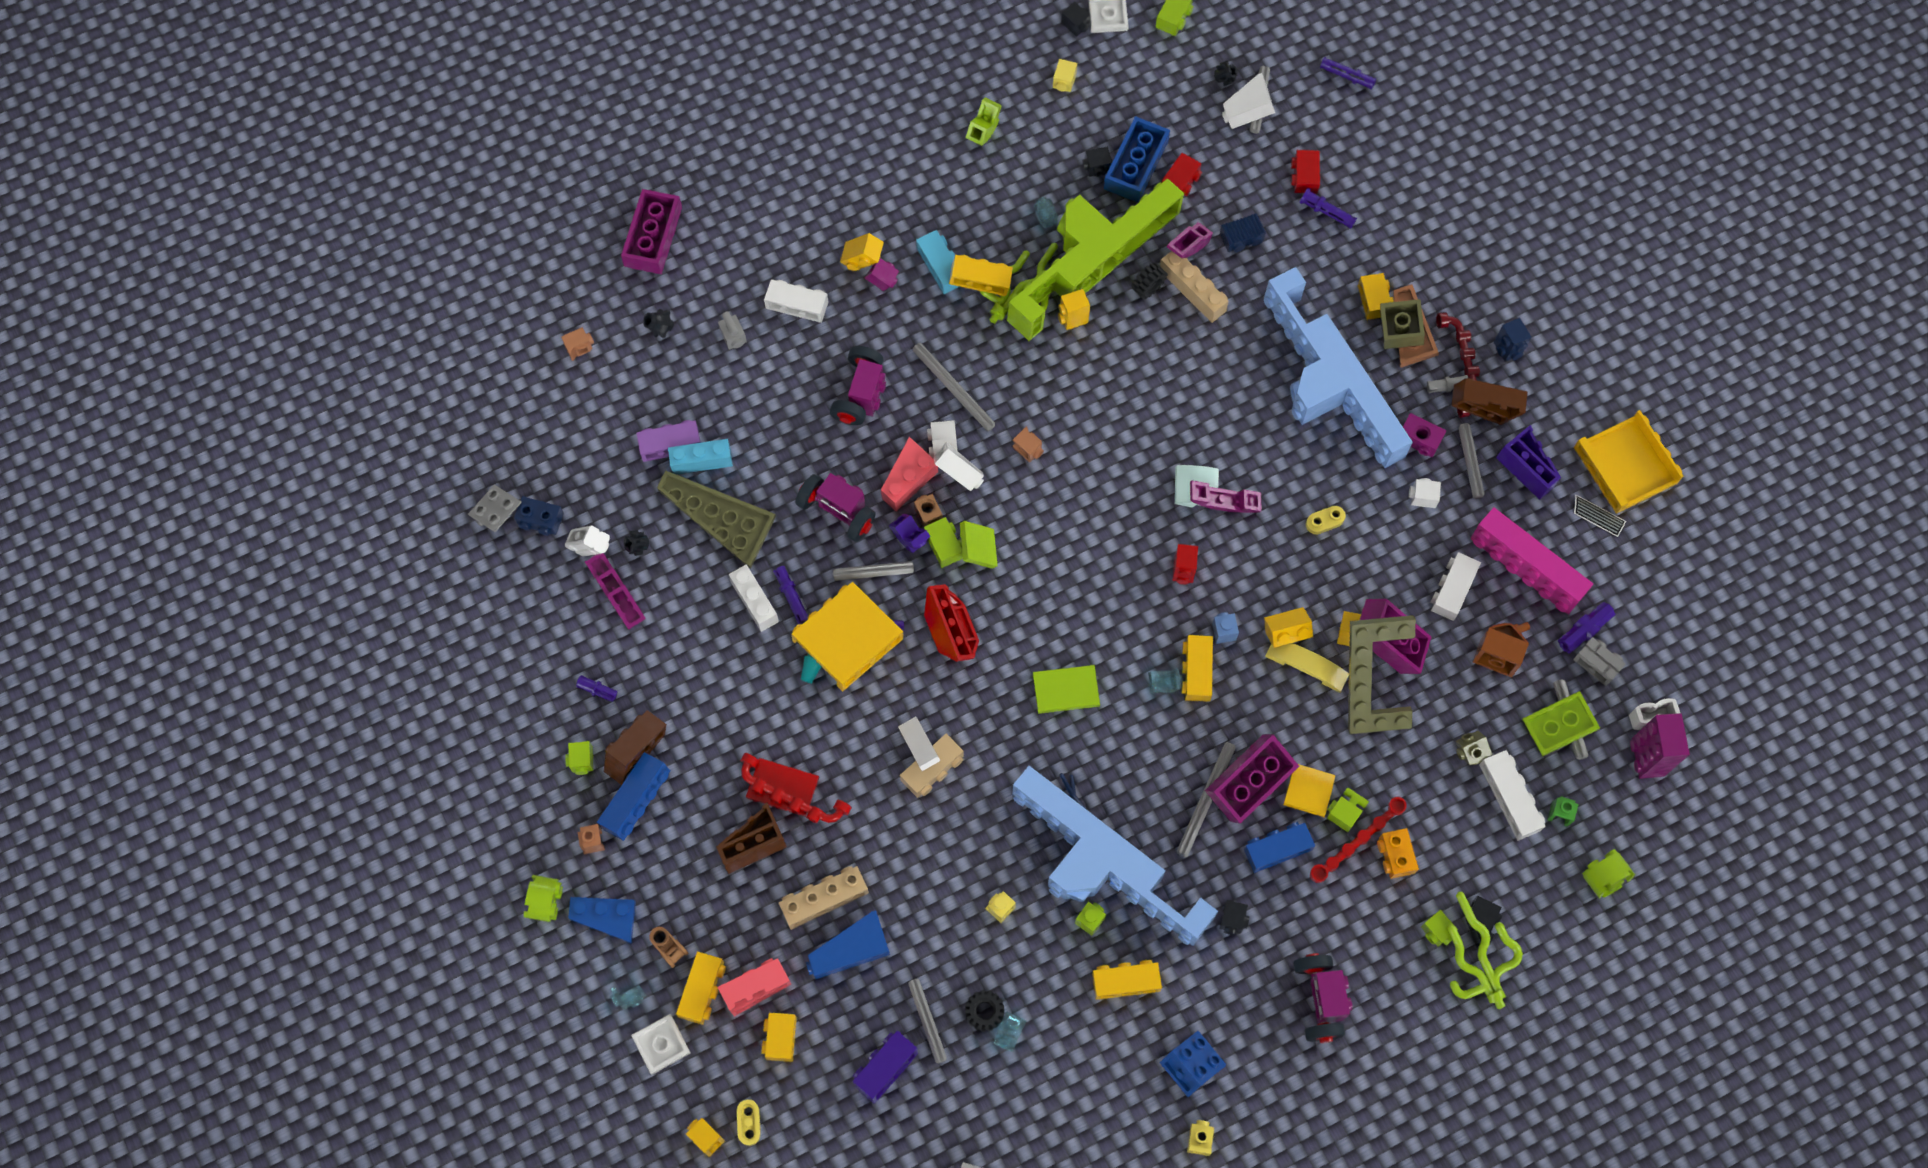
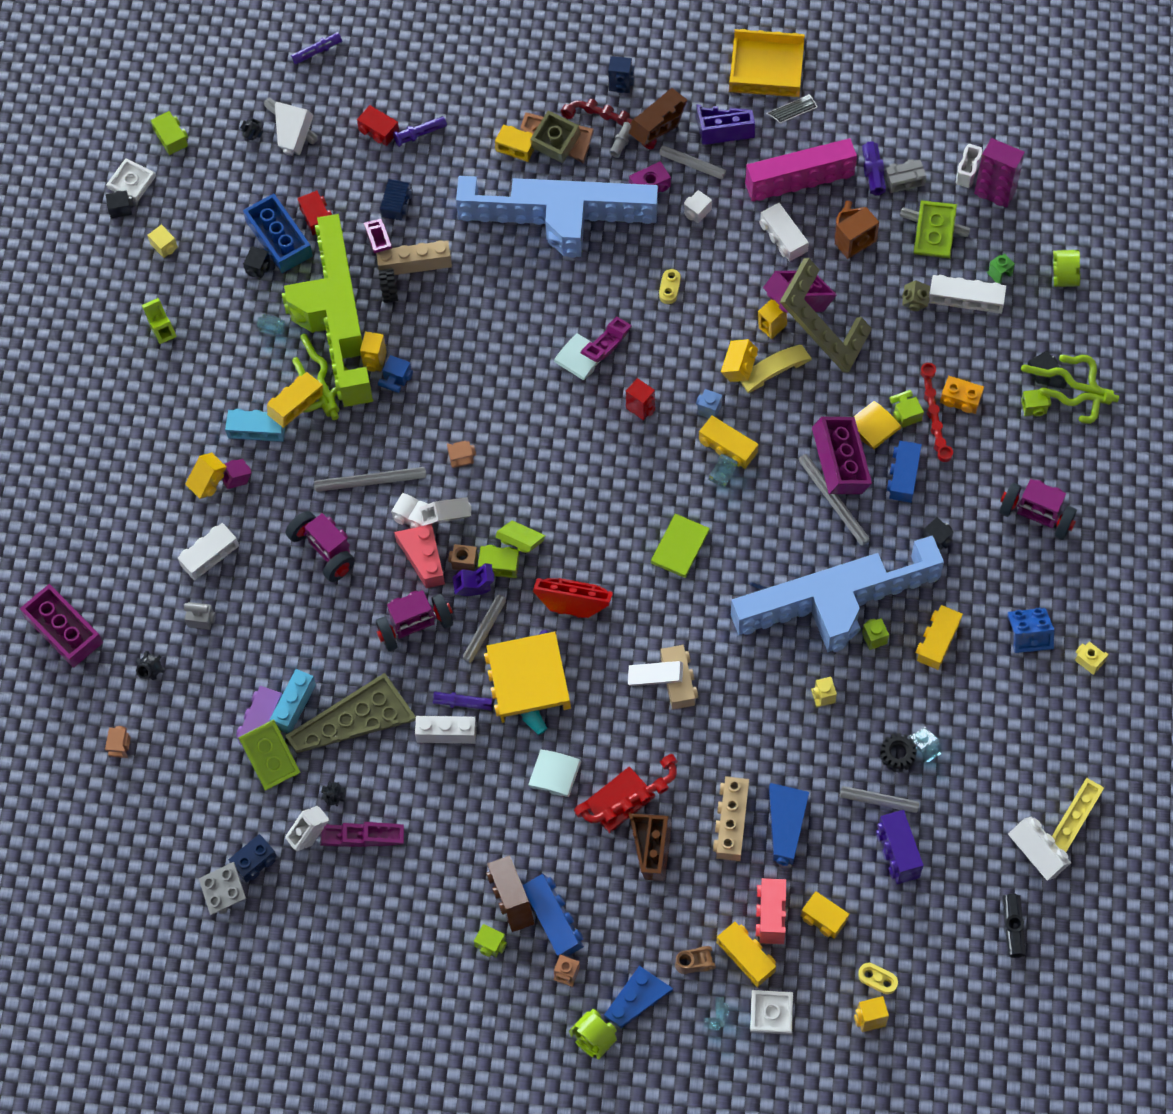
camera: 55 degrees left, 5 degrees down
dark purple axle [576,675,618,702] -> none
none -> lime tile [238,719,301,791]
none -> blue brick [378,355,413,393]
none -> light aqua slope [528,749,581,797]

